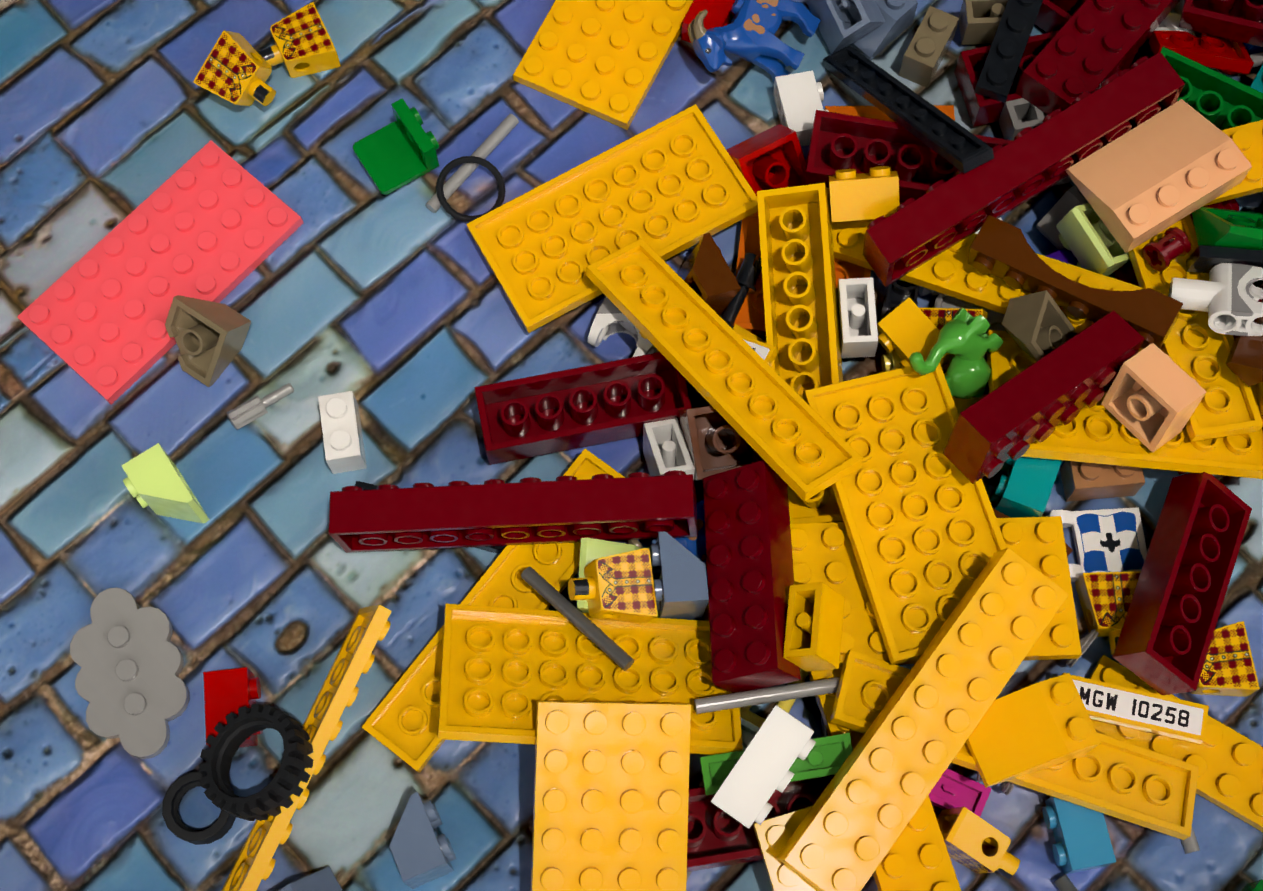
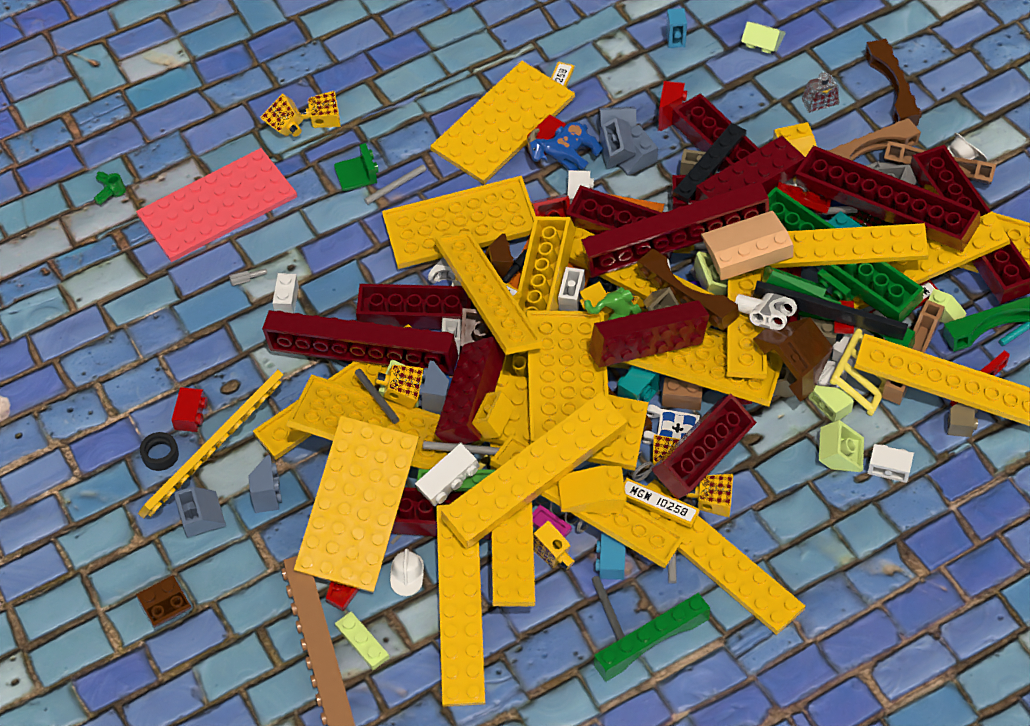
camera: 15 degrees right, 15 degrees down
light grey plate [70,587,190,759] -> none
yellowish green slope [121,443,210,524] -> none
dark tan slope [165,295,251,387] -> none
black tyre [199,704,313,821] -> none
black tyre [436,156,505,222] -> none
black tile [823,46,994,174] -> none
yellow brick [829,166,900,222] -> none
dark tan brick [899,6,959,88] -> none
light nougat brick [1101,343,1206,453] -> none
dark red bush [1143,227,1191,272] -> none

